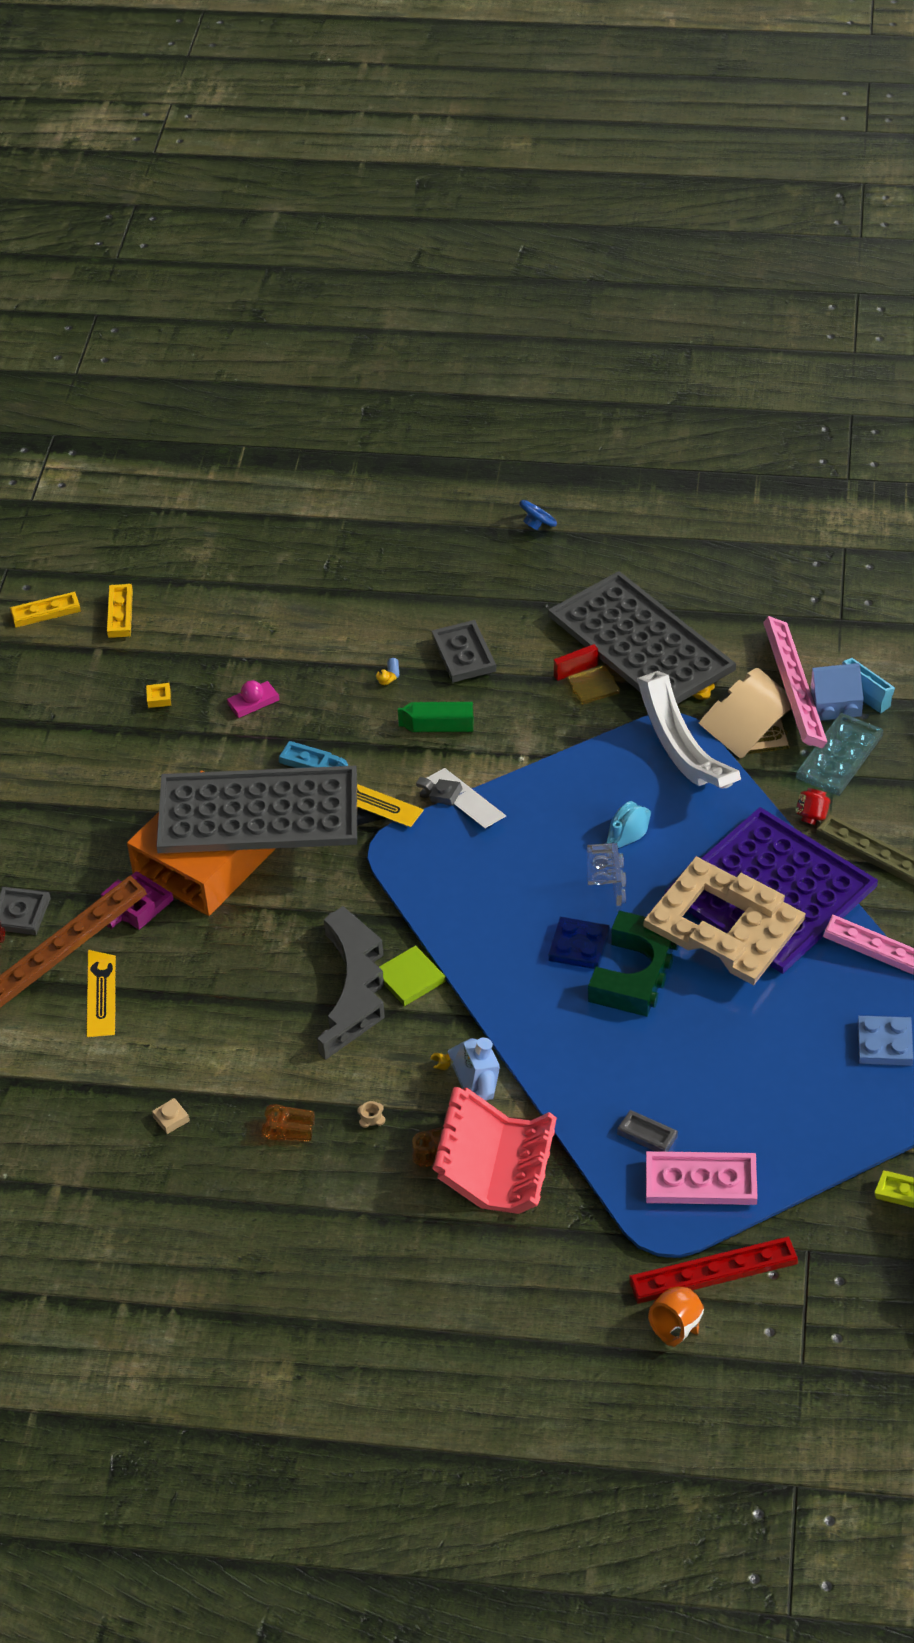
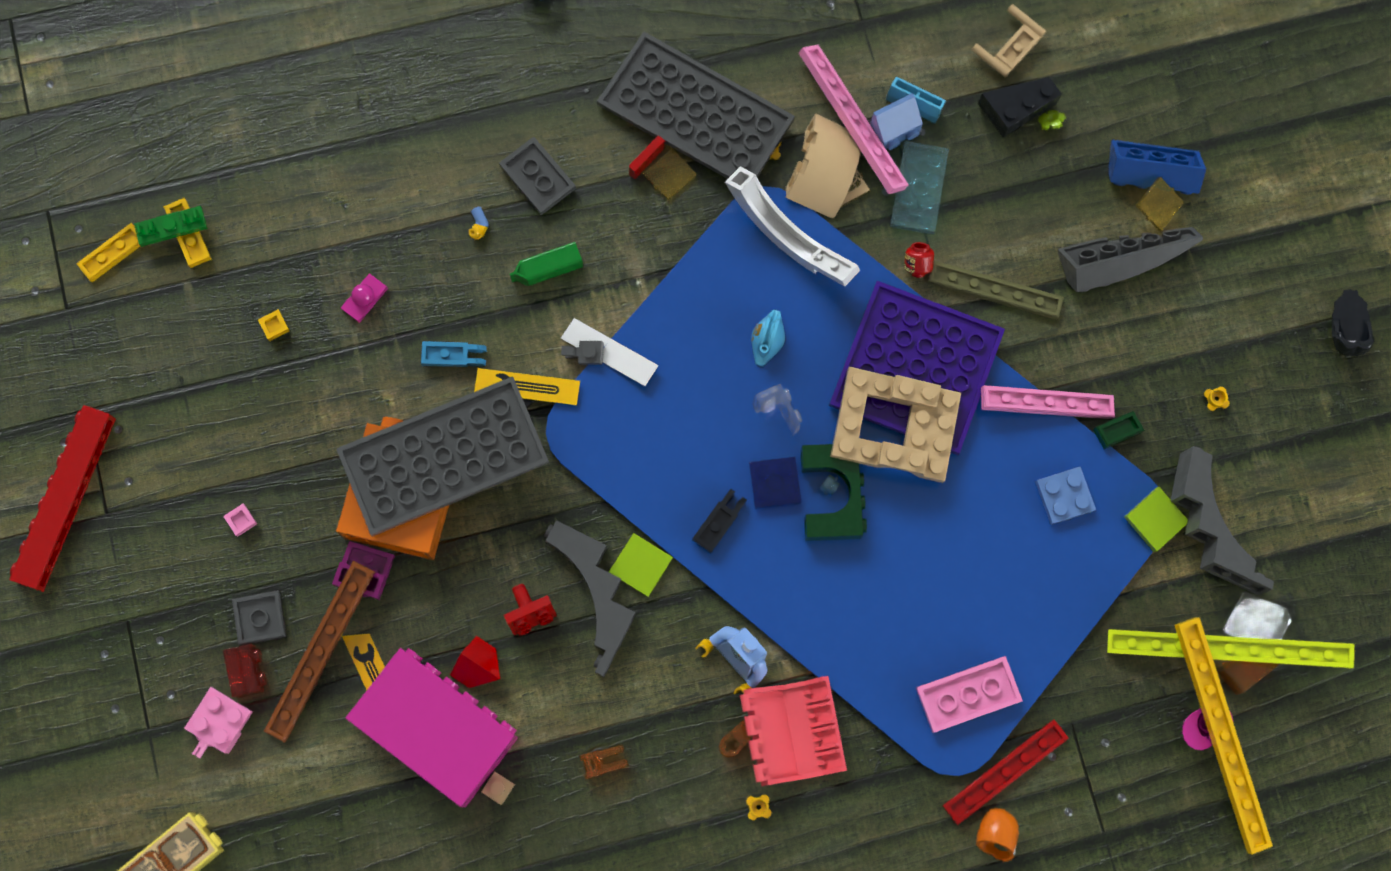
camera: 30 degrees left, 30 degrees up
tan plate [357,1101,385,1128] -> none
flat silver tile [617,1110,678,1152] -> none
none -> green plate [134,206,208,247]
none -> bright pink plate [223,503,257,537]
none -> dark pink brick [346,648,518,808]
none -> red slope [450,636,500,688]
none -> red plate [504,584,557,636]
none -> black hinge [692,489,747,553]
none -> yellow plate [746,794,771,820]
none -> clear light blue plate [819,474,840,496]

